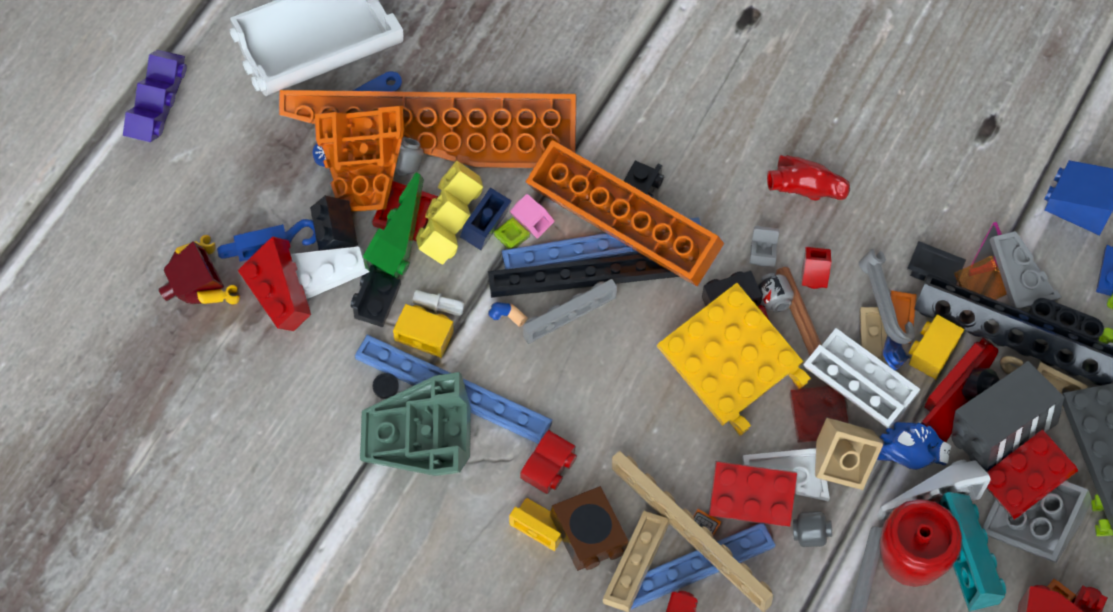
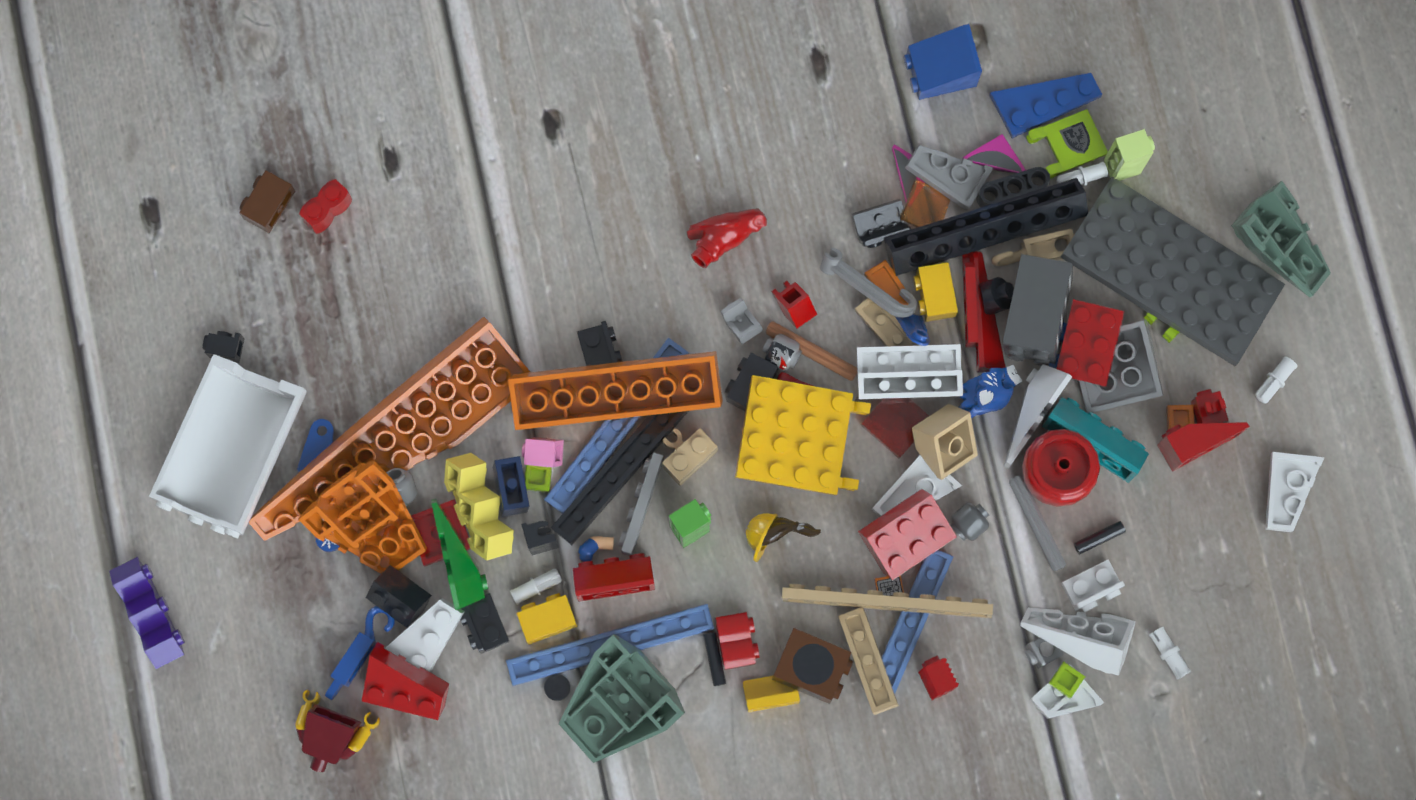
camera: 40 degrees left, 15 degrees up
none -> black hinge [521,521,559,556]
none -> red slope [573,553,655,602]
none -> tan brick [662,428,718,486]
none -> bright green brick [669,499,711,548]
none -> black piece [703,632,726,686]
none -> piece [746,513,821,562]
none -> tile [962,134,1026,173]

